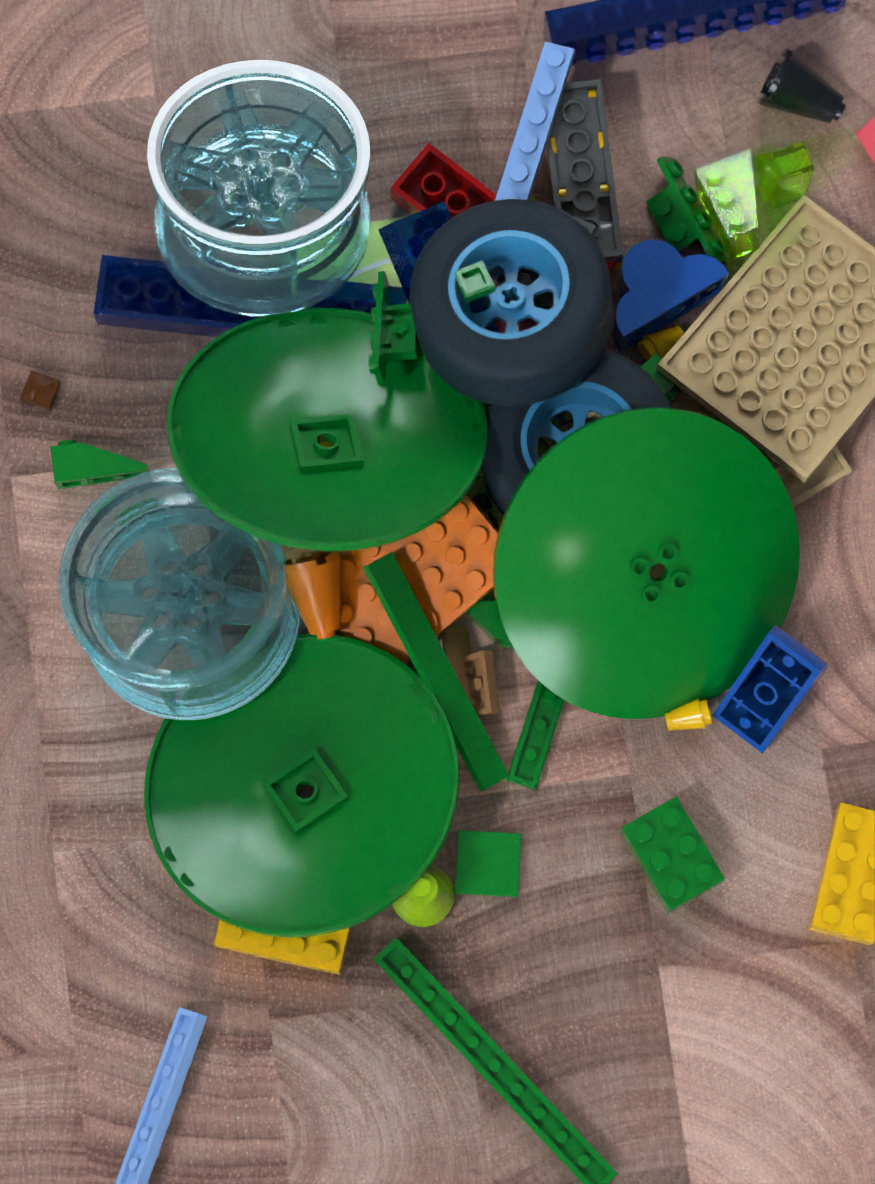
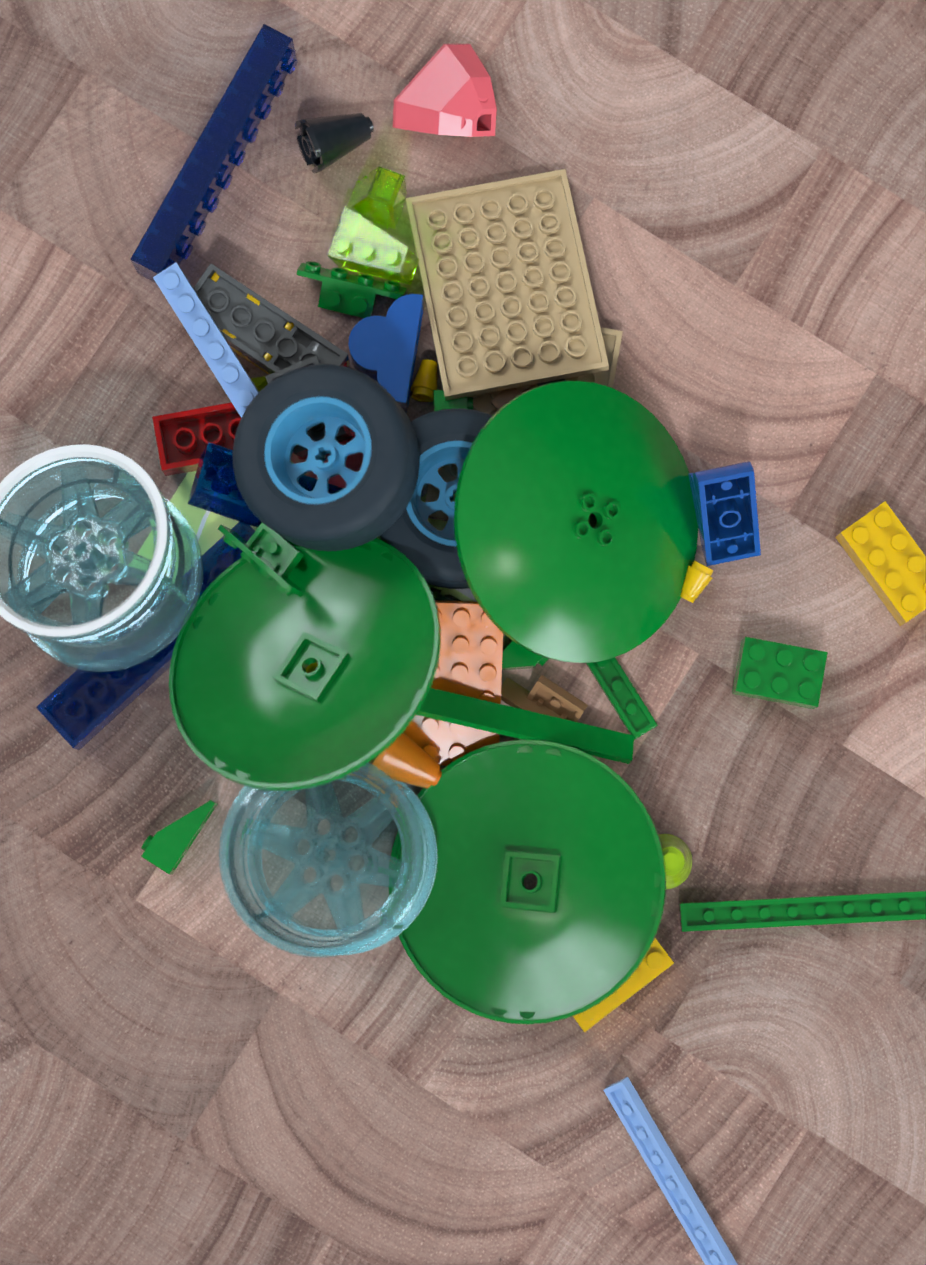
camera: 55 degrees left, 5 degrees up
reddish brown tile [20,370,61,411] -> none
tile [455,260,496,303] -> none
green tile [455,830,521,898] -> none

